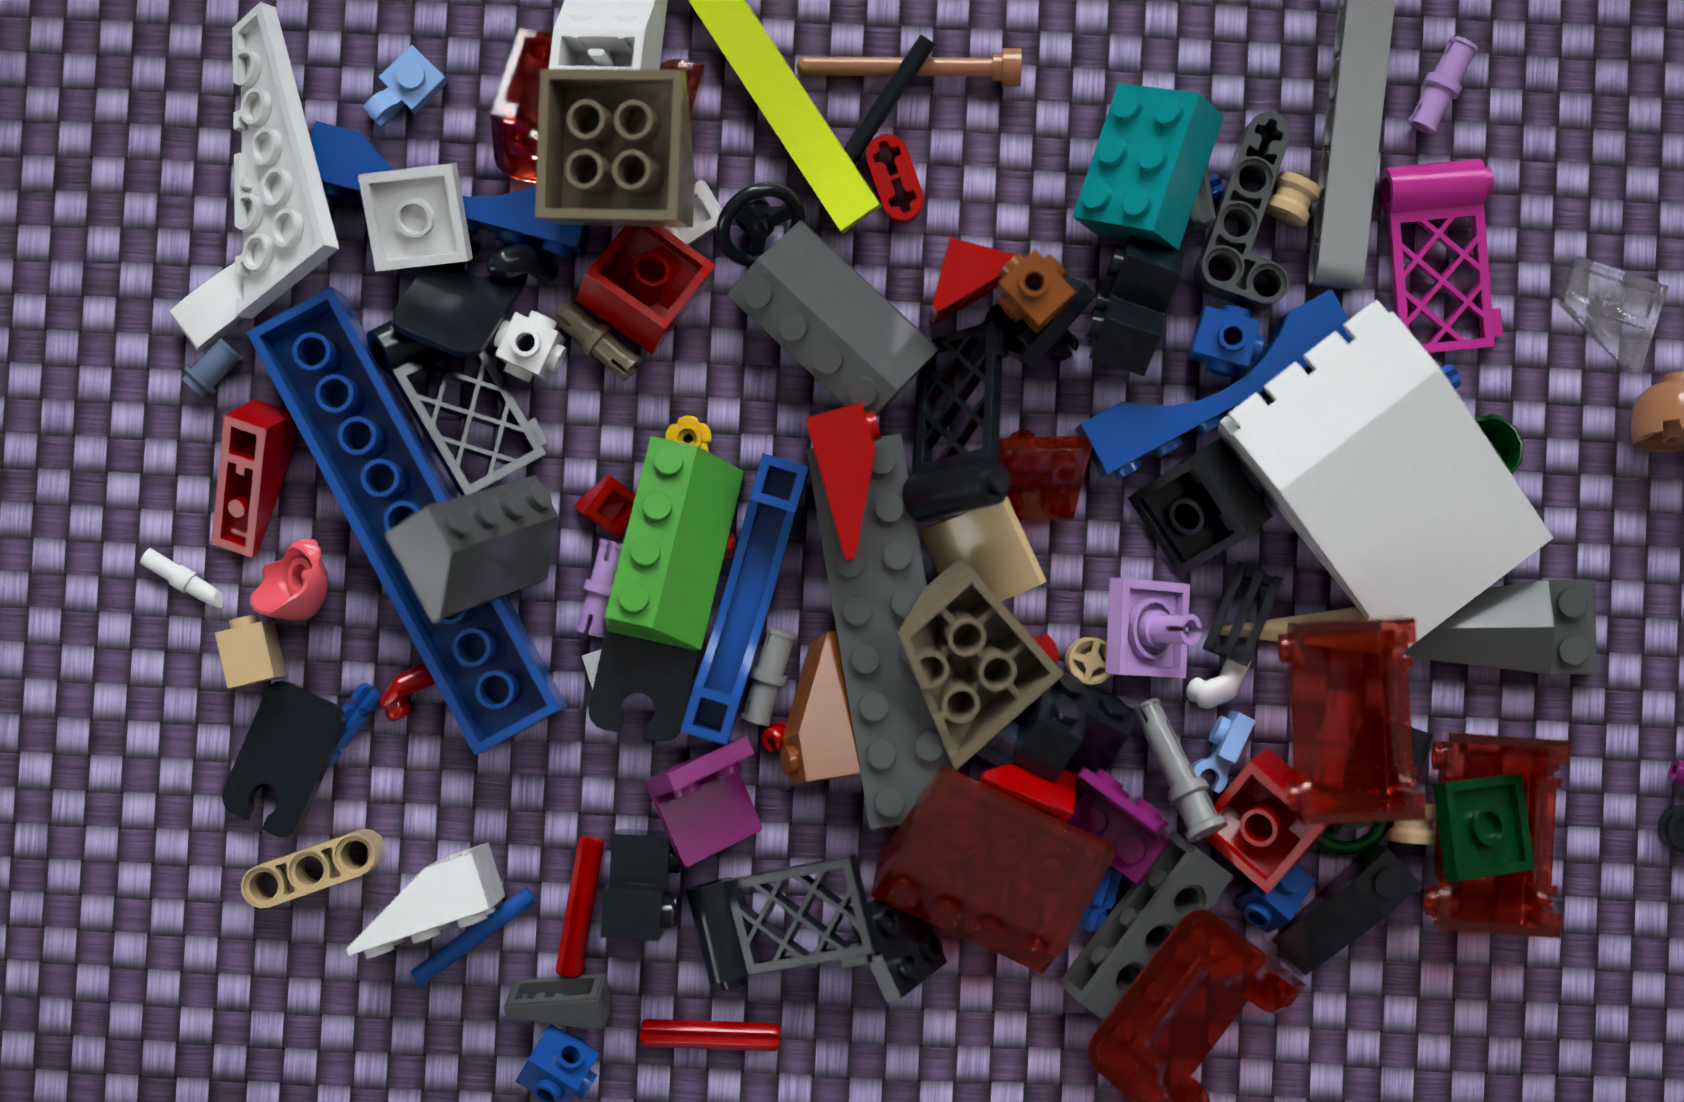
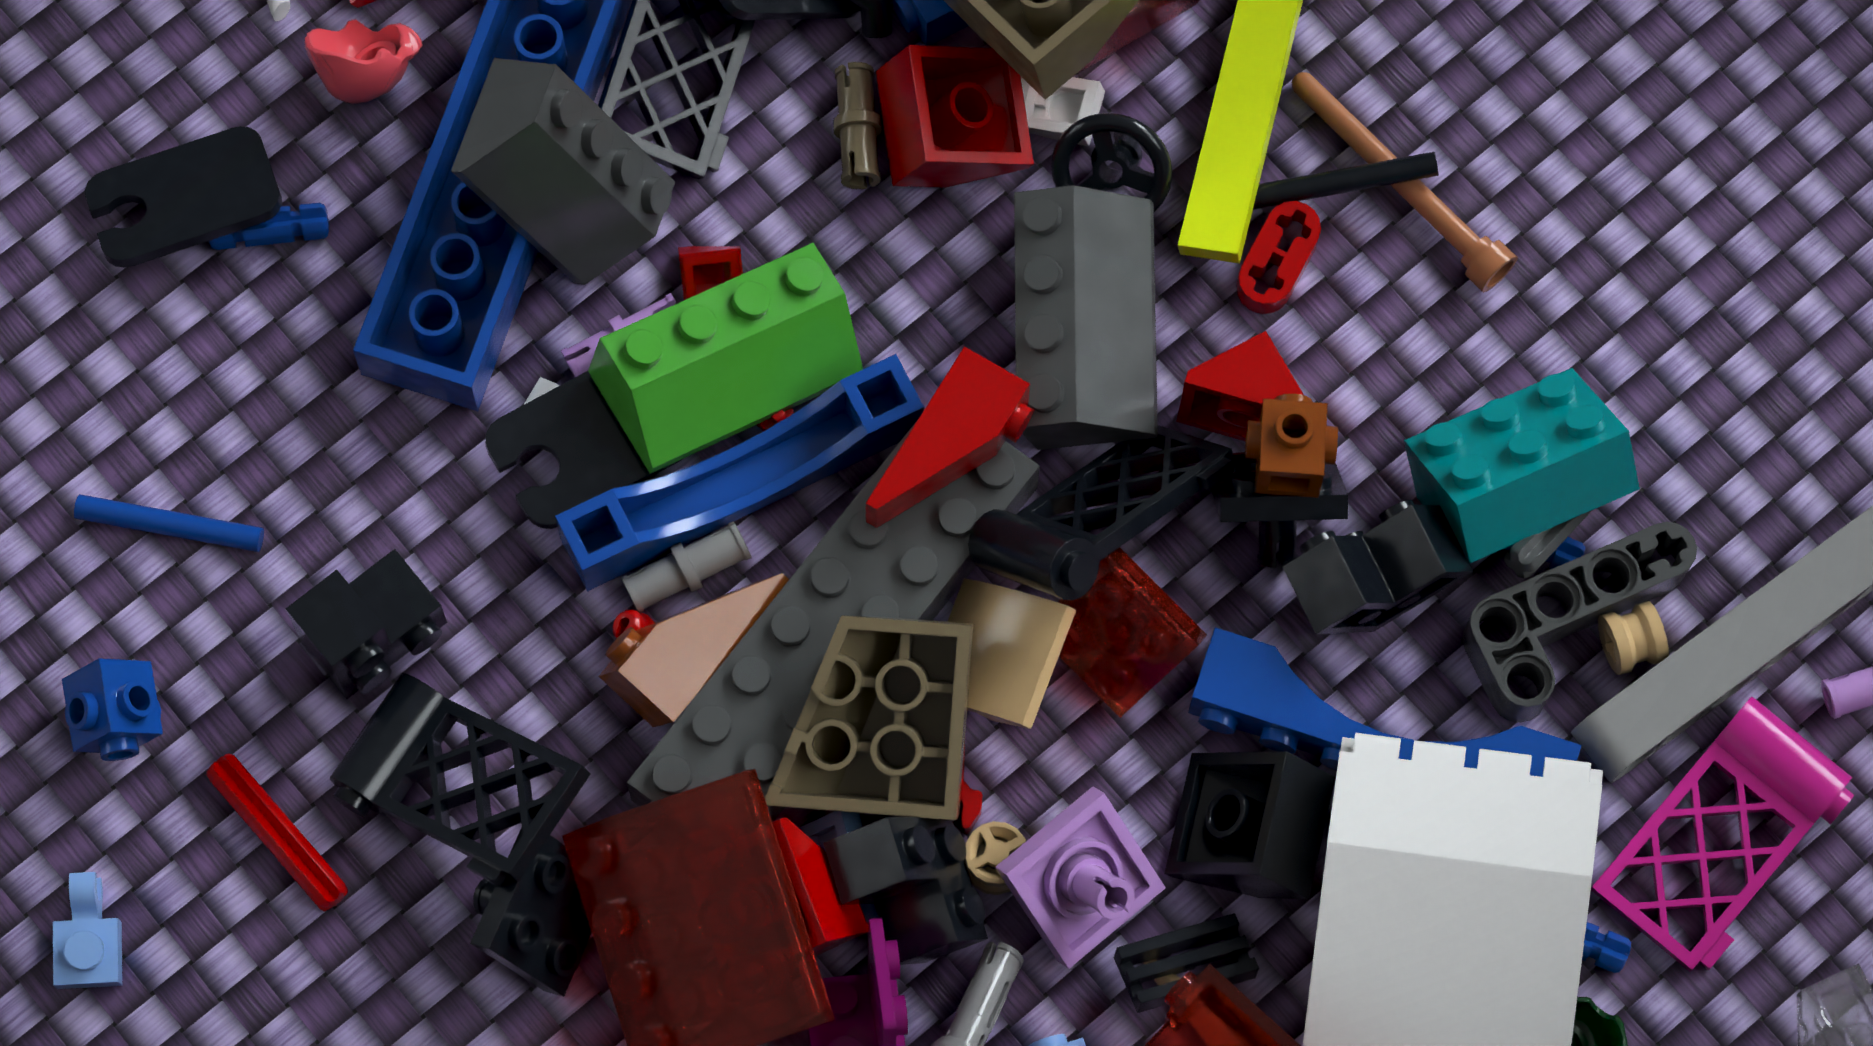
camera: 45 degrees right, 15 degrees down
tan brick [215,614,287,689] -> none
tan beam [241,829,386,909] -> none
white slope [346,842,506,959] -> none
red arm [380,663,436,722] -> none
white brick [494,310,567,383] -> none
dark grey slope [504,973,612,1030] -> none
red axle [556,836,604,977] -> none
magenta bracket [644,736,762,868] -> none
yellow plate [665,416,712,451] -> none
white arm [1186,659,1251,709] -> none
blue brick [1187,305,1265,377] -> none

